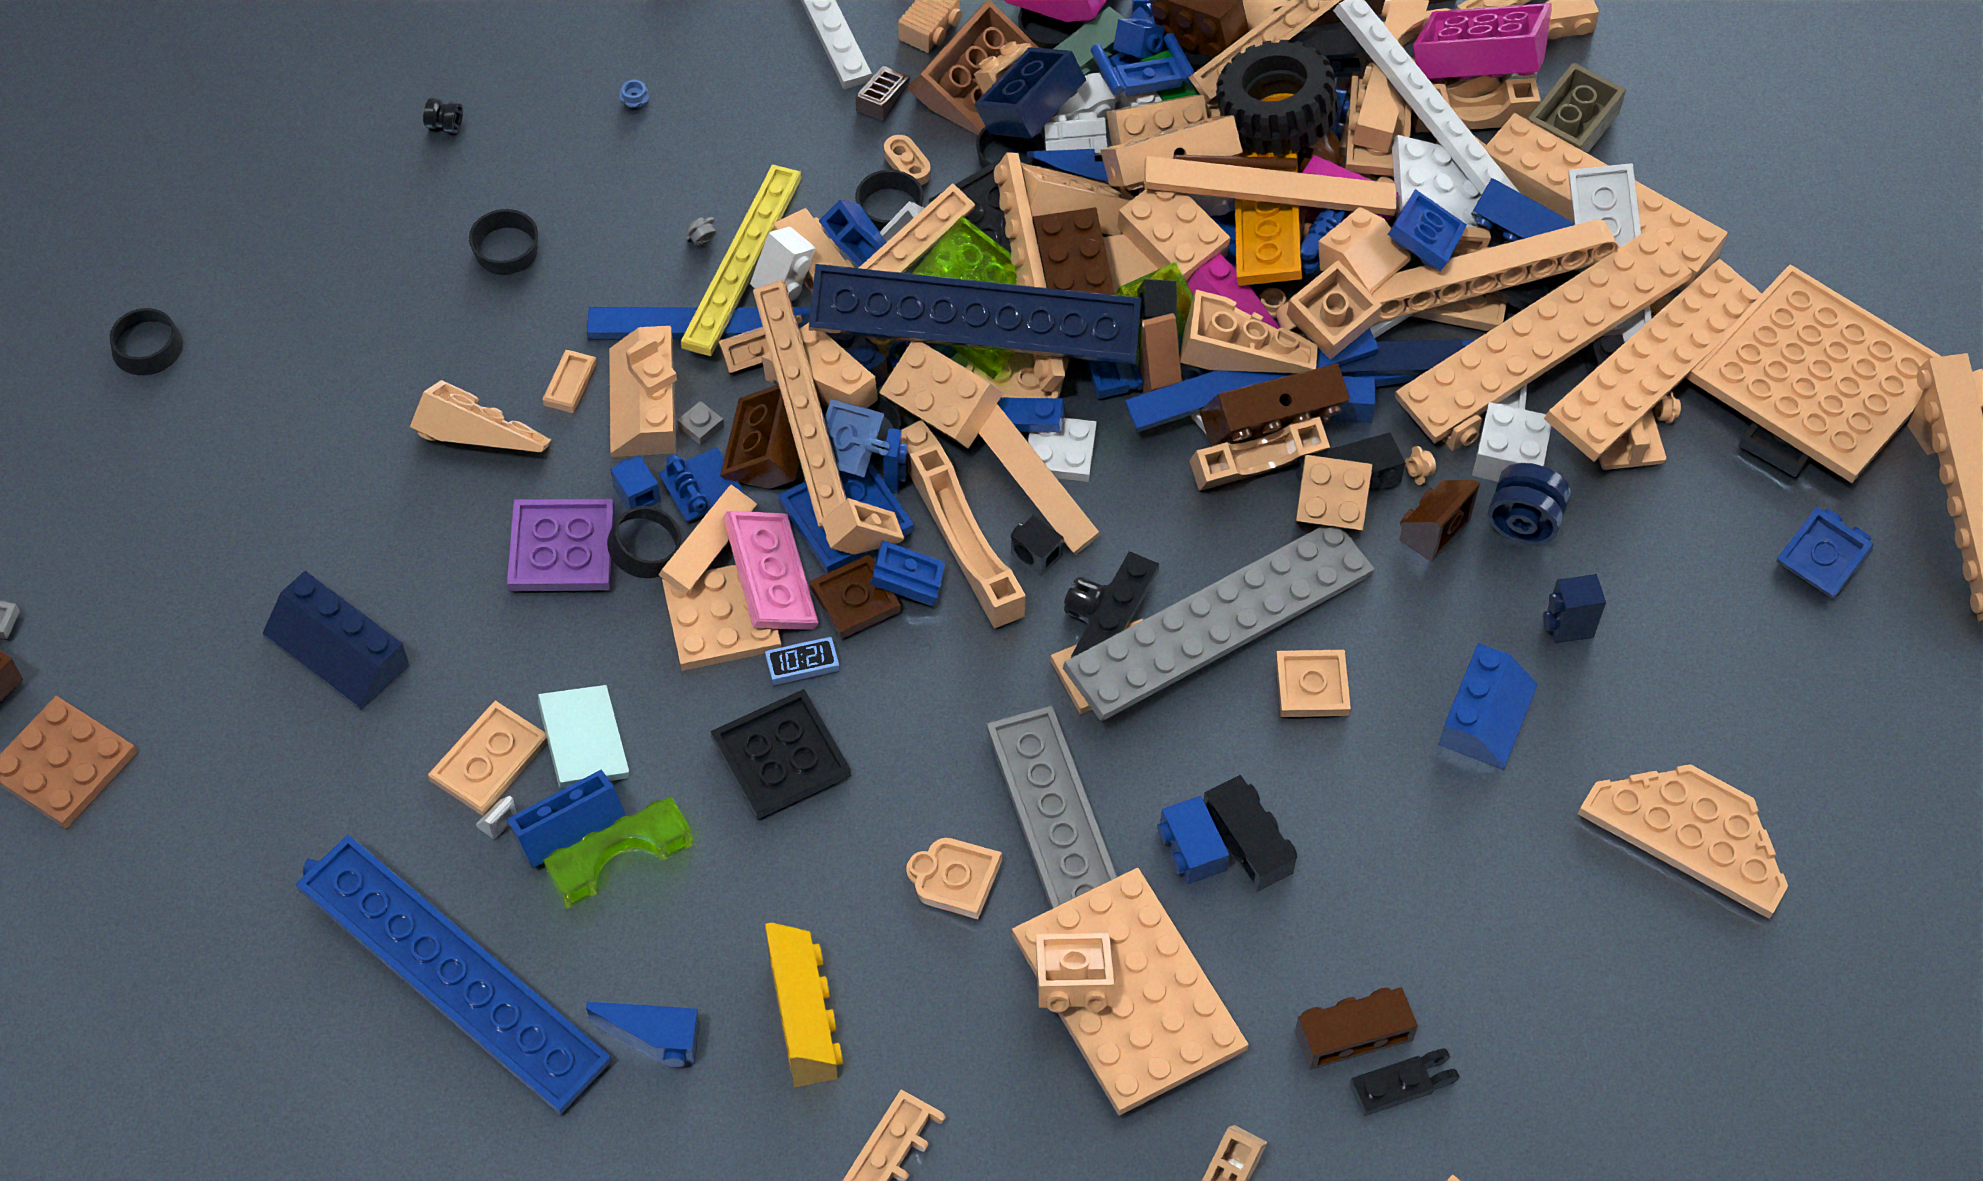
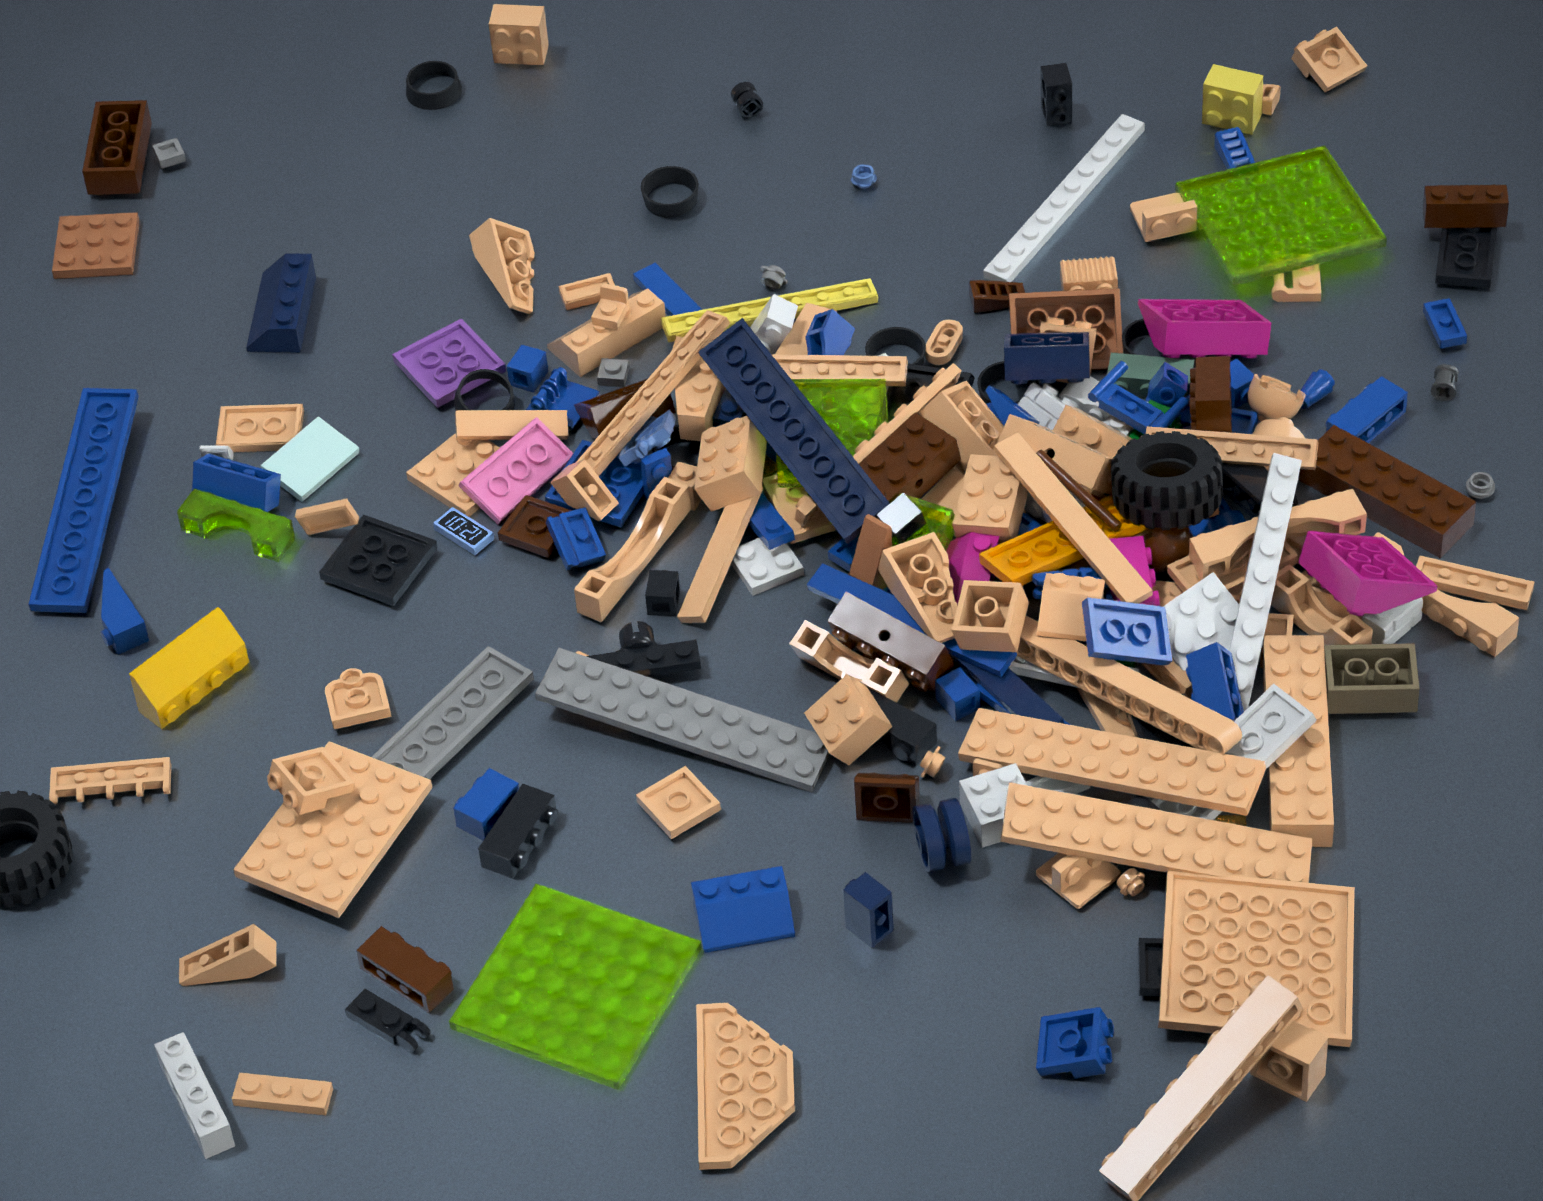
camera: 60 degrees right, 10 degrees down
none -> light nougat tile [295,498,359,535]
none -> clear neon green plate [449,884,702,1090]
none -> light nougat brick [488,4,549,65]

